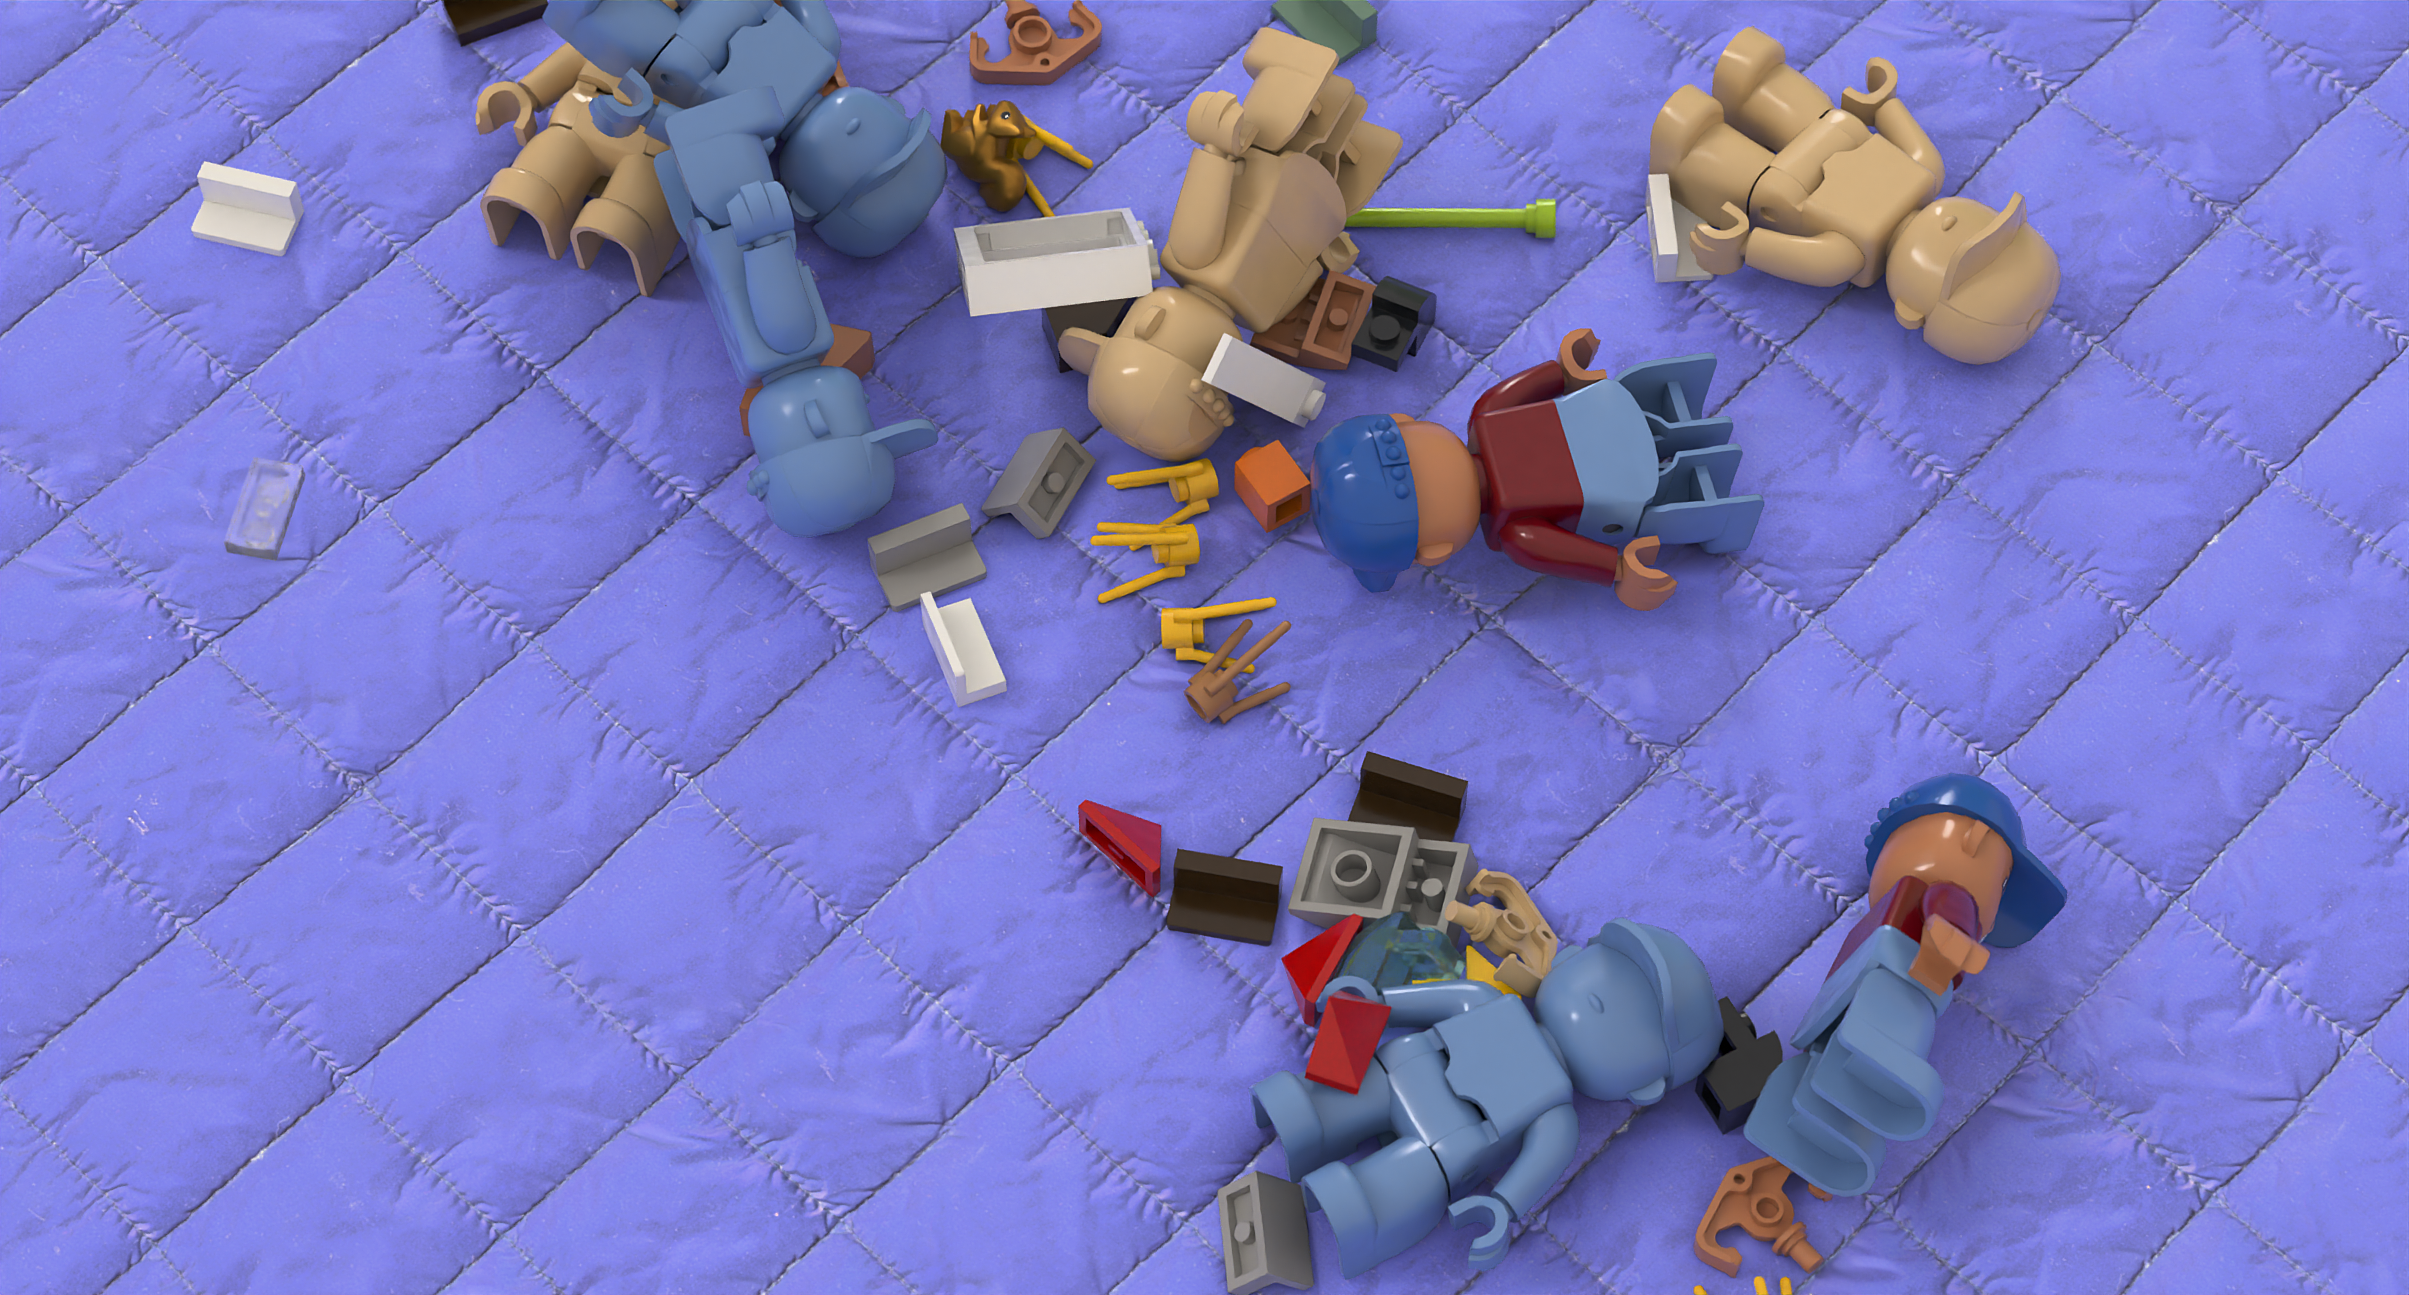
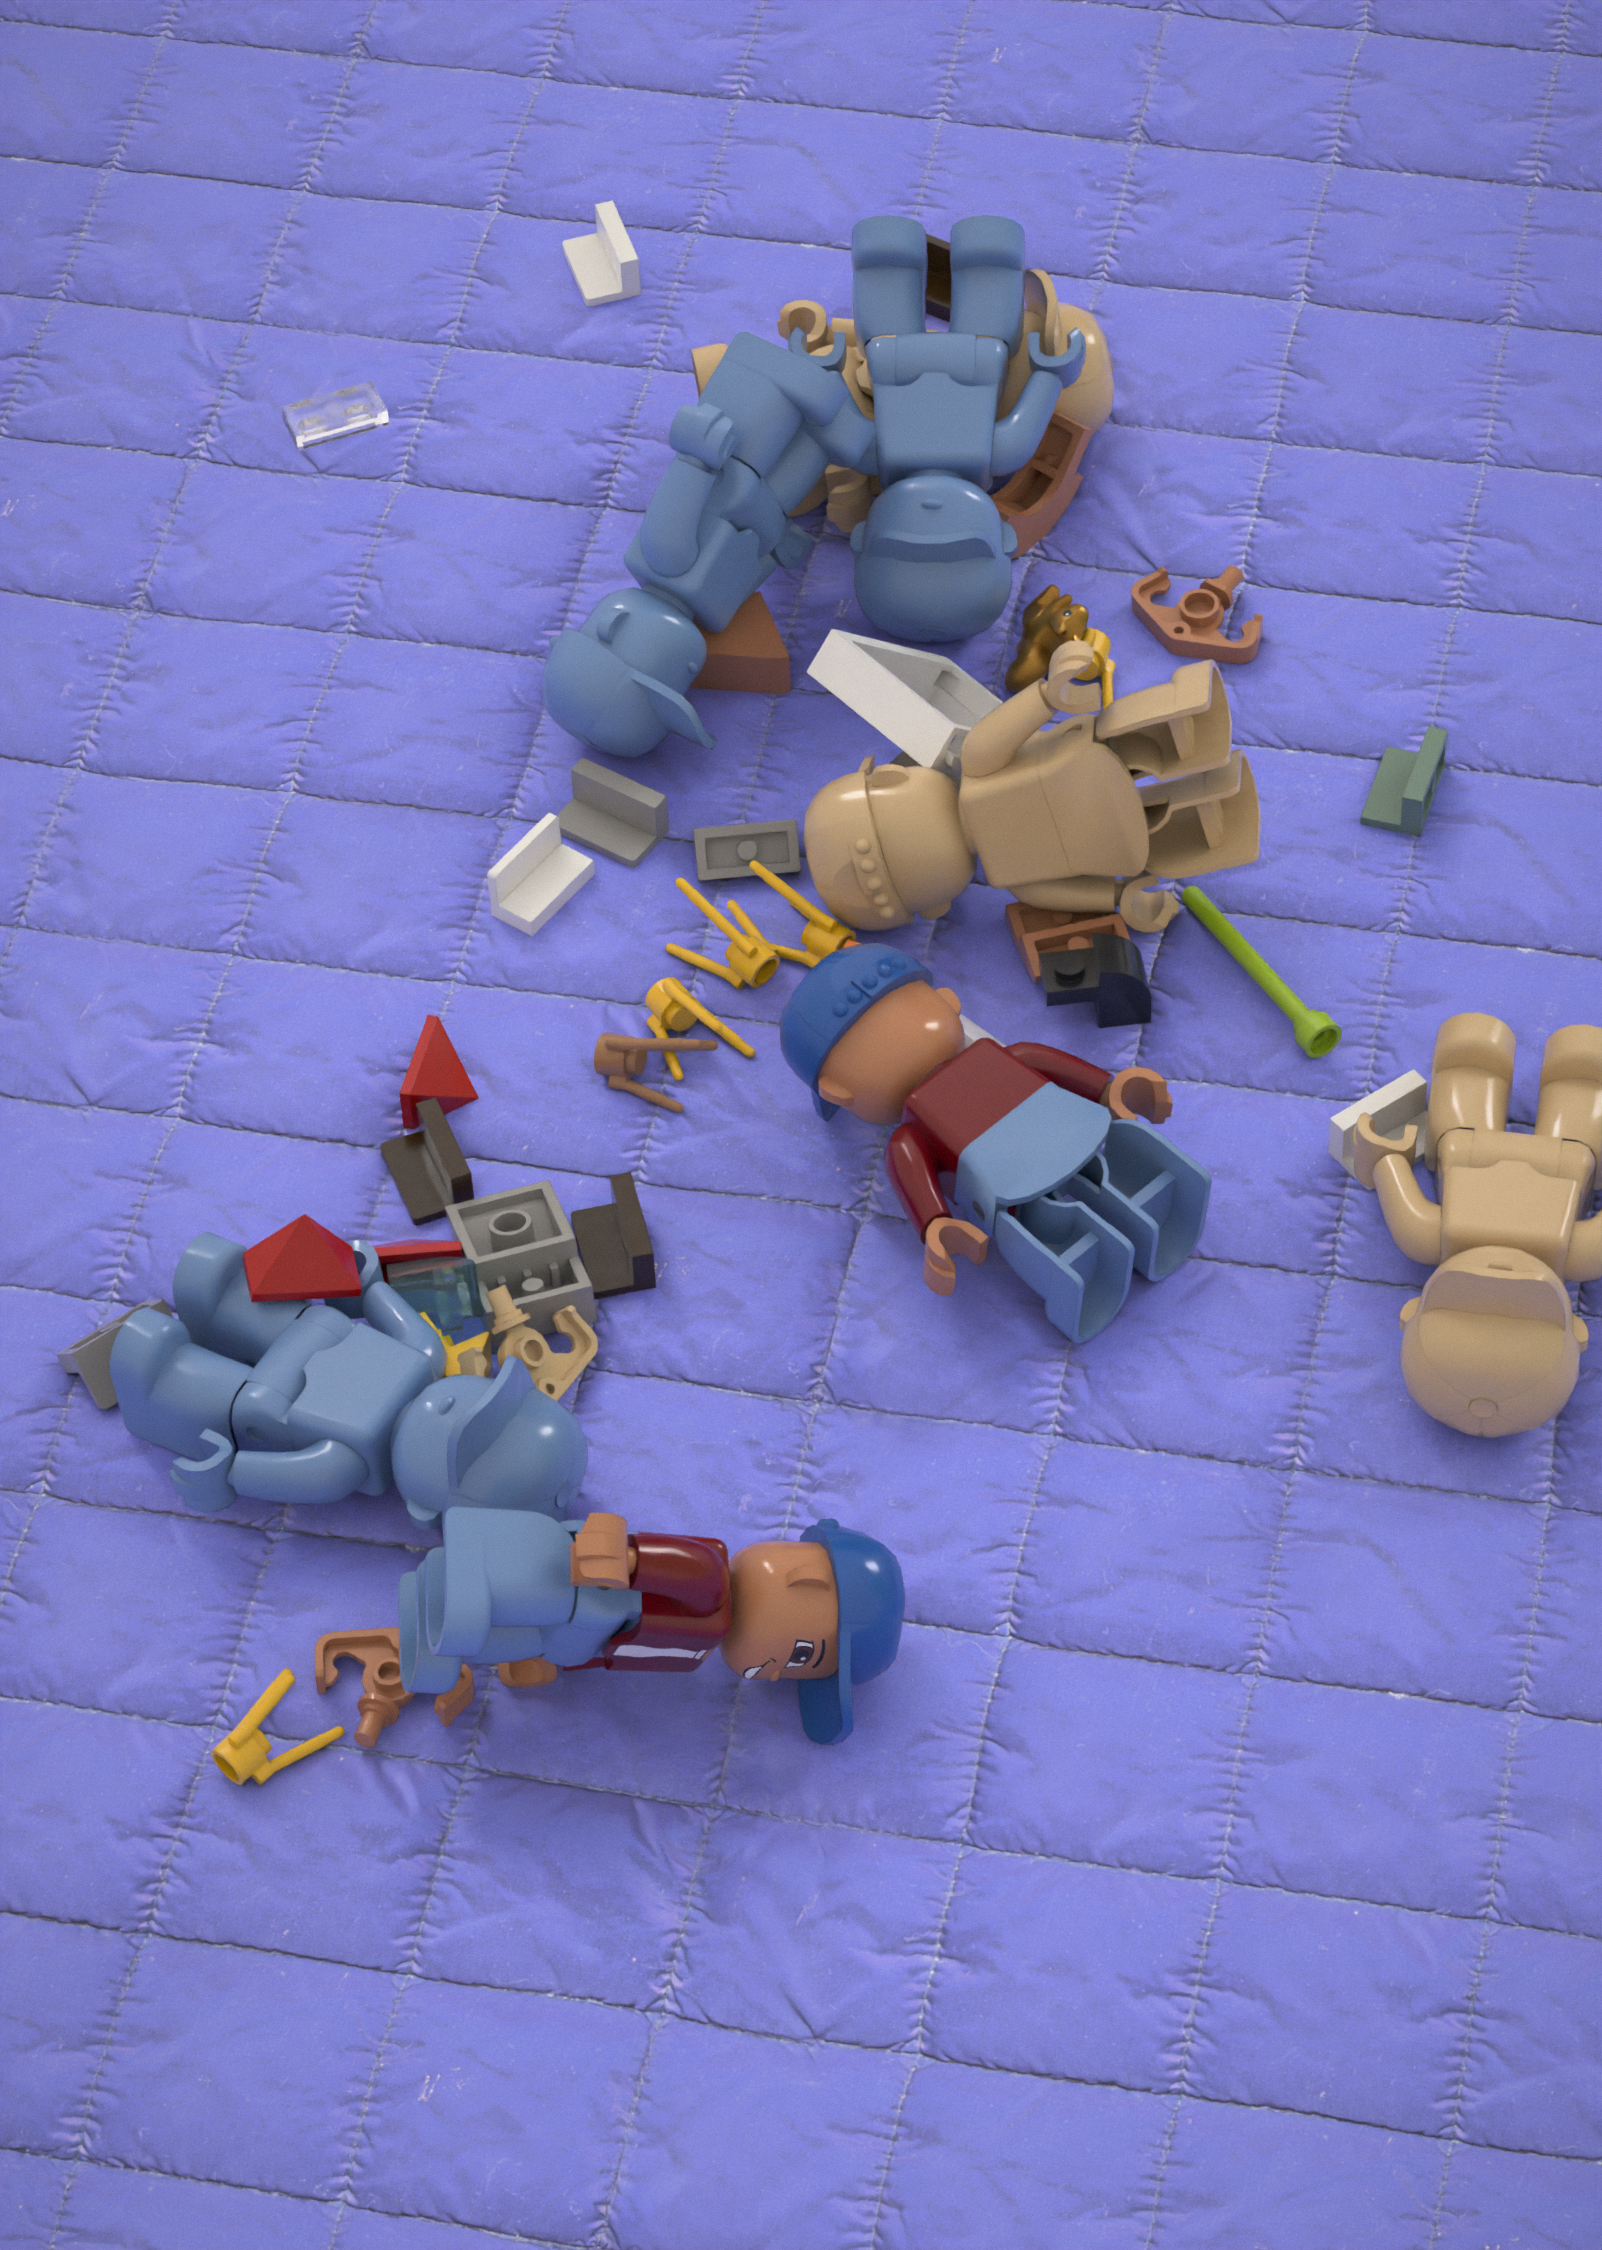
camera: 60 degrees right, 10 degrees down
white slope [1201,333,1326,428] -> none

